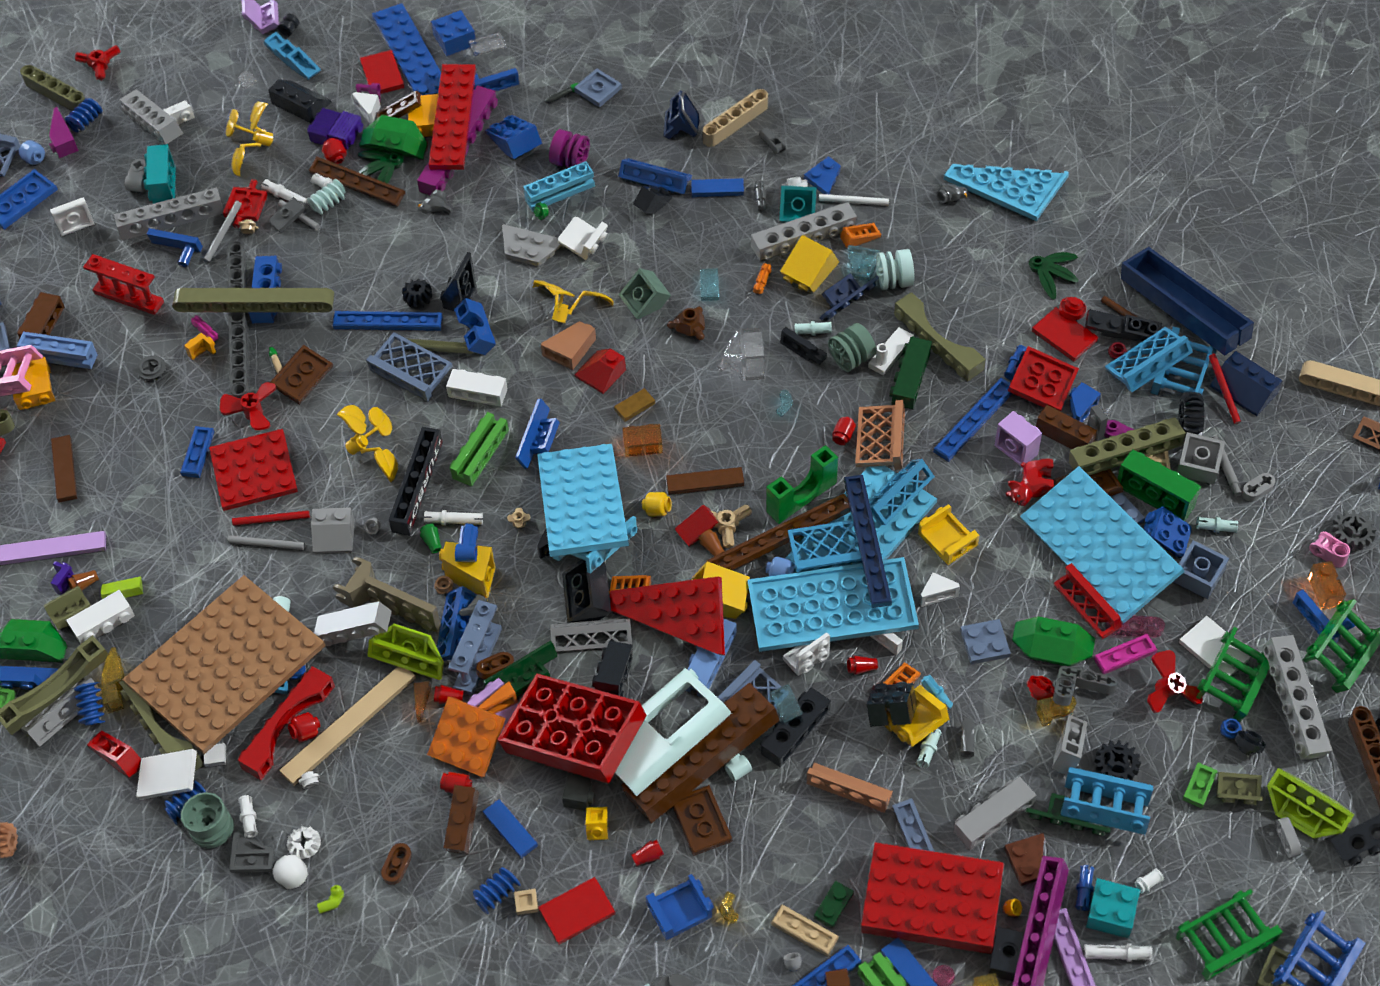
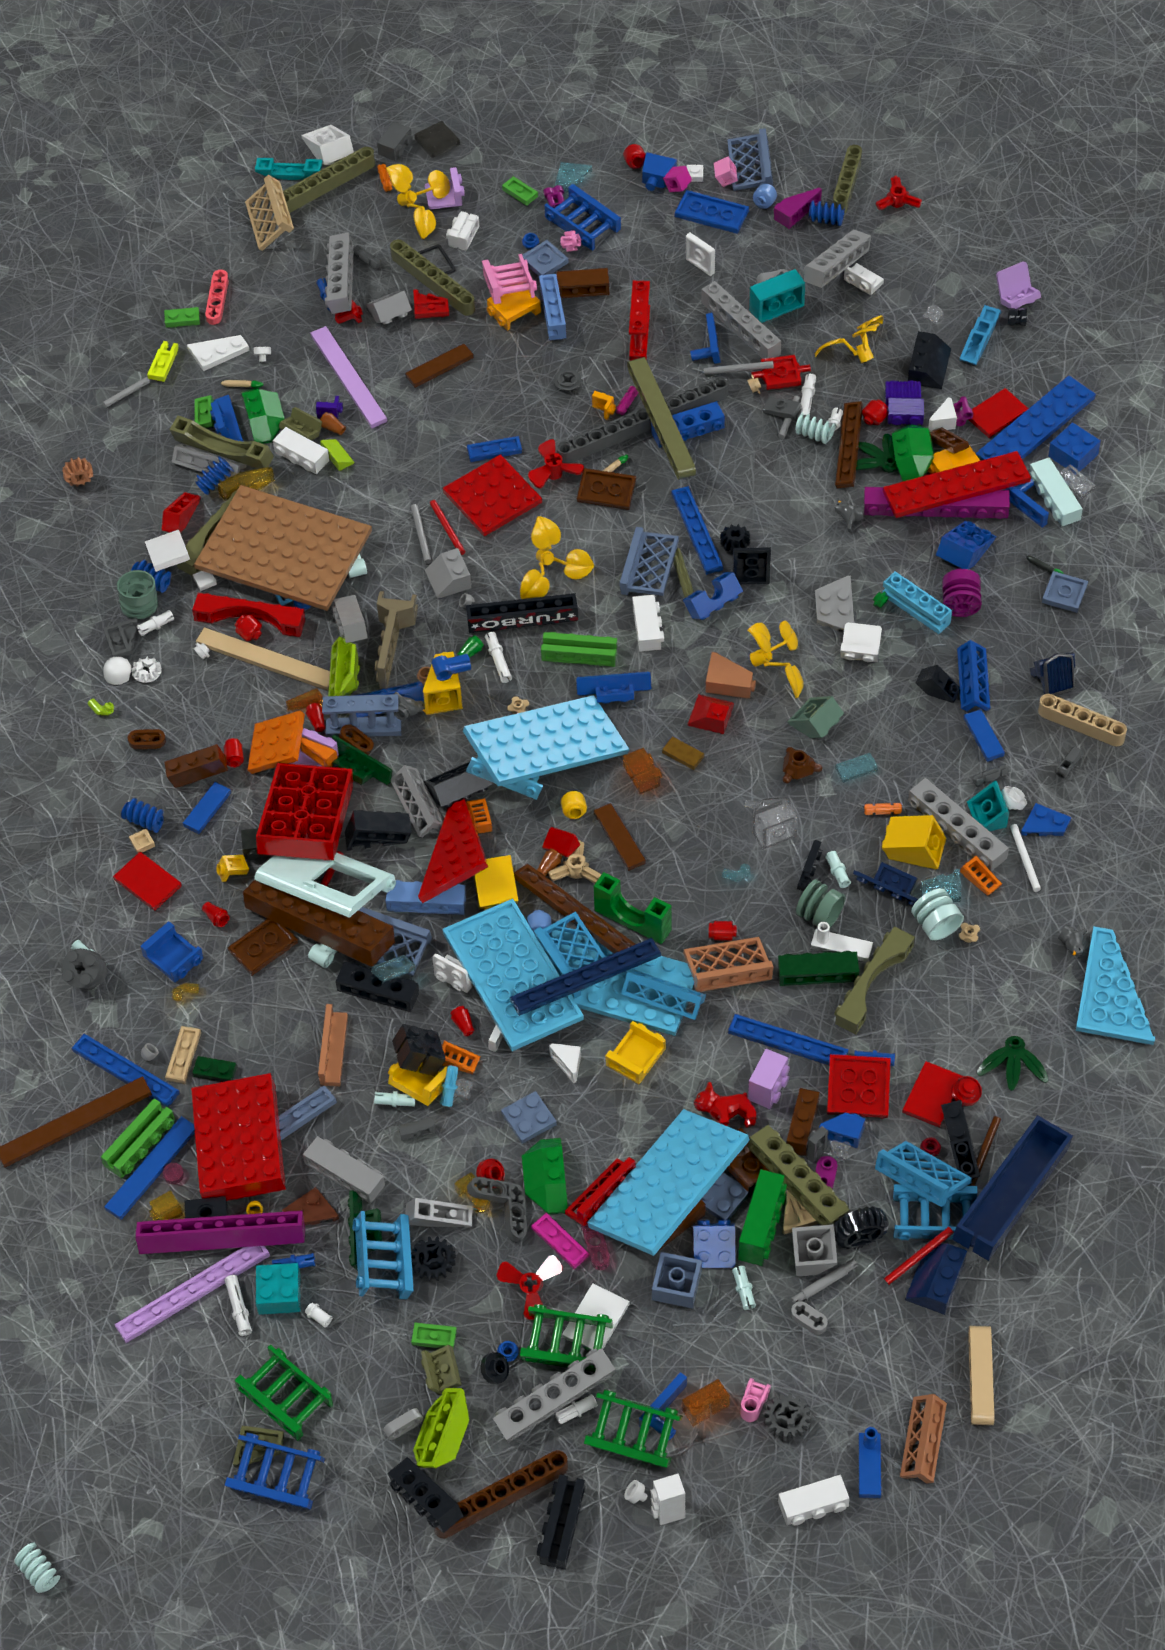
camera: 70 degrees right, 0 degrees up
none -> tan plate [959,923,980,943]
none -> light aqua brick [1029,457,1083,527]

